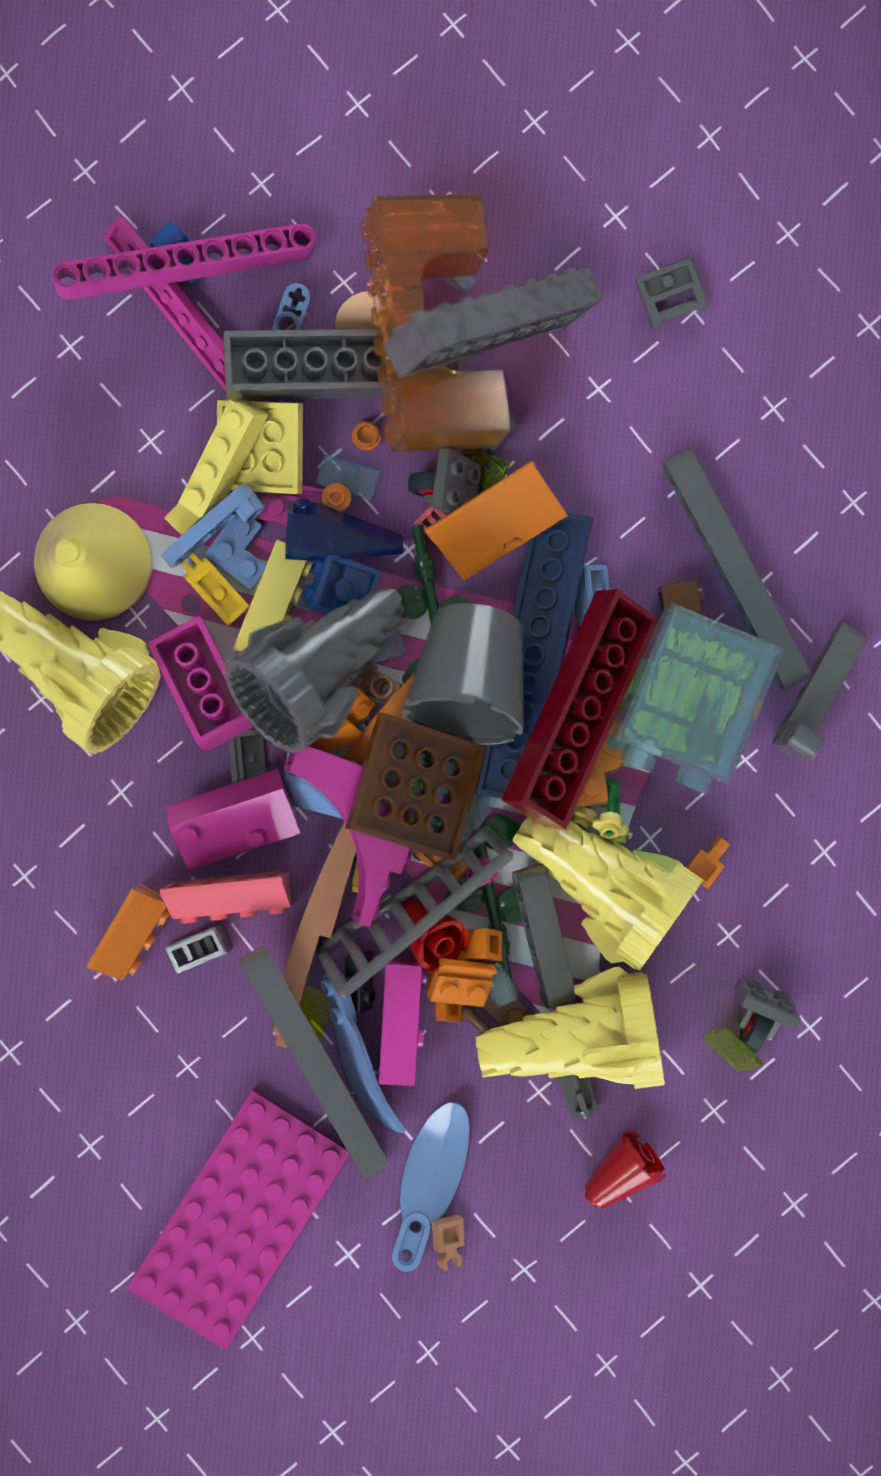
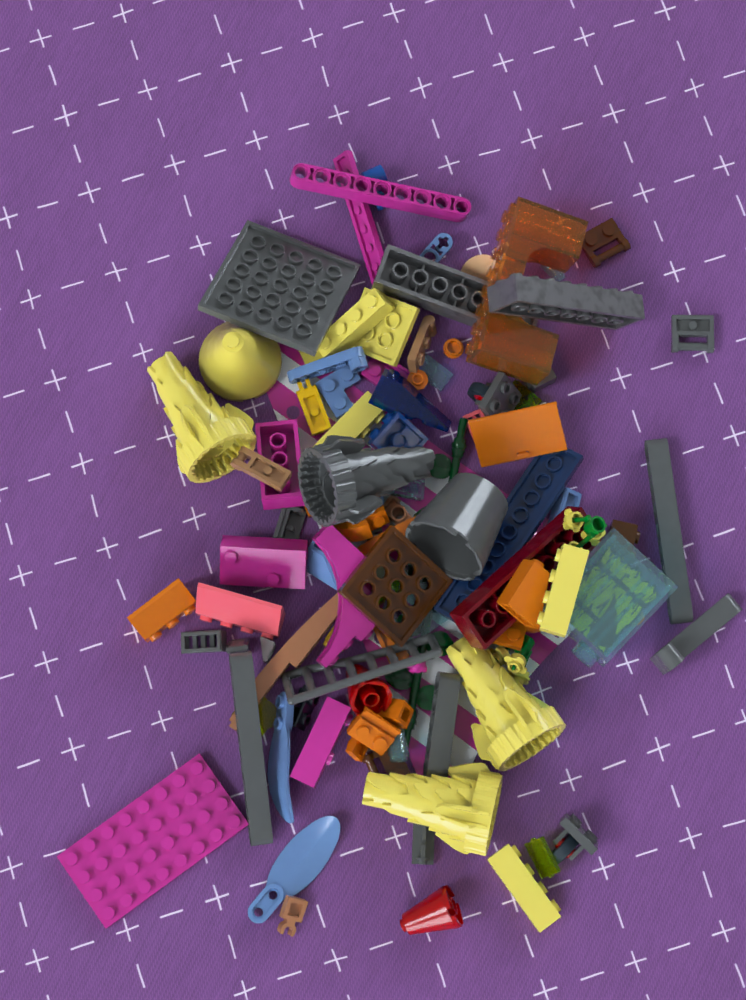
camera: 25 degrees right, 10 degrees down
orange plate [685,835,731,889] -> none
none -> dark grey plate [198,220,361,357]
none -> dark grey slope [226,638,251,655]
none -> medium nougat plate [230,446,292,492]
none -> light grey slope [260,636,276,664]
none -> medium nougat plate [407,315,437,373]
none -> light yellow brick [487,844,561,932]
none -> orange slope [497,559,550,629]
none -> light yellow brick [536,544,589,638]
none -> plant [561,509,607,549]
none -> reddish brown plate [576,218,631,268]

